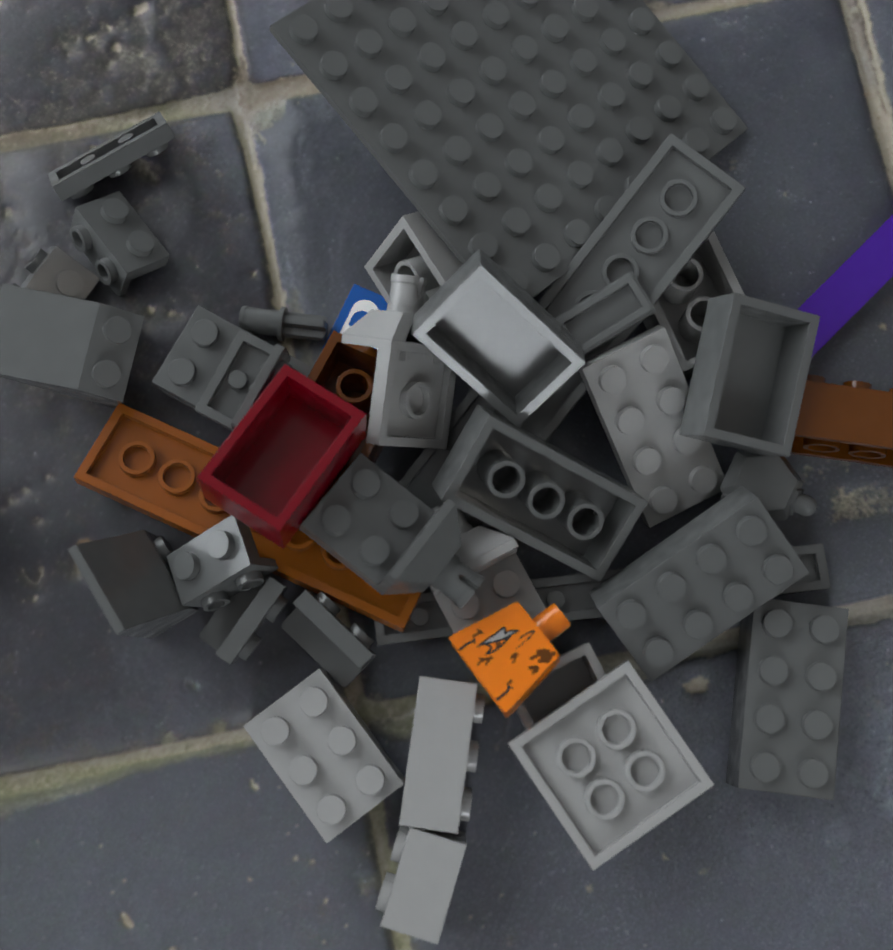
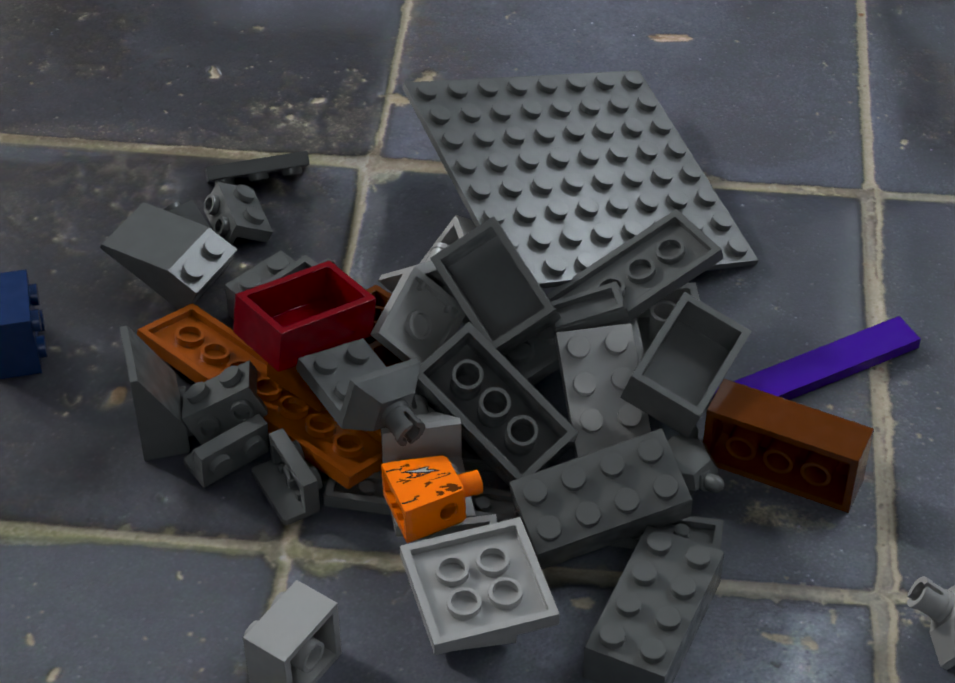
camera: 15 degrees right, 35 degrees down
light grey piece [243,668,405,843] -> none
light grey piece [399,676,485,834] -> none

